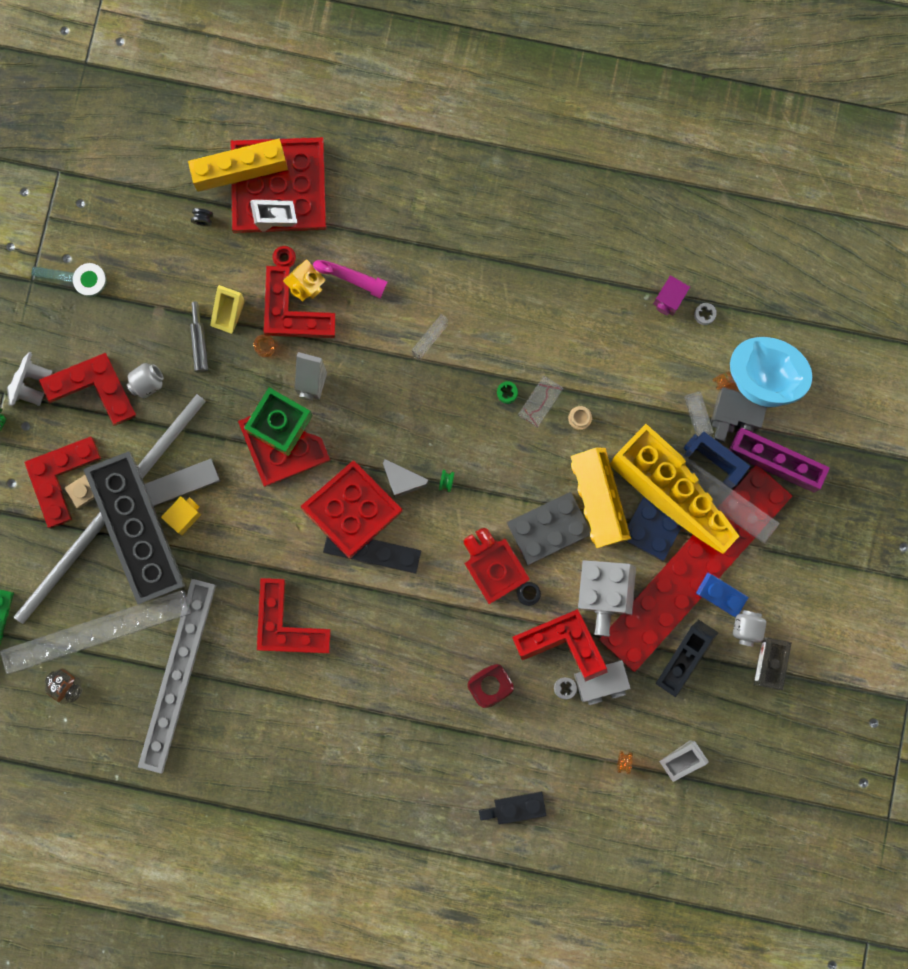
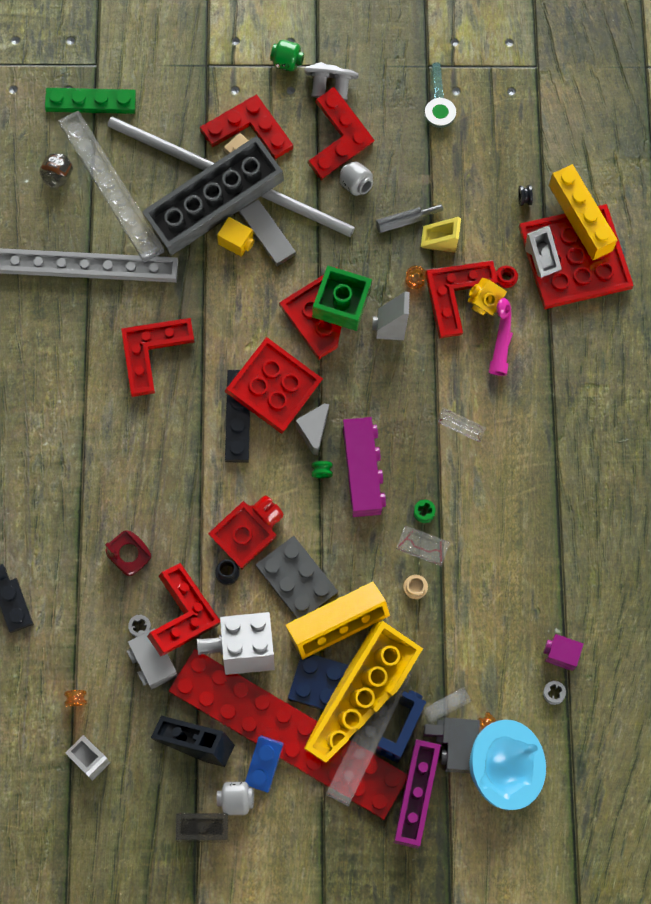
camera: 75 degrees right, 10 degrees down
none -> magenta brick [342,417,386,517]

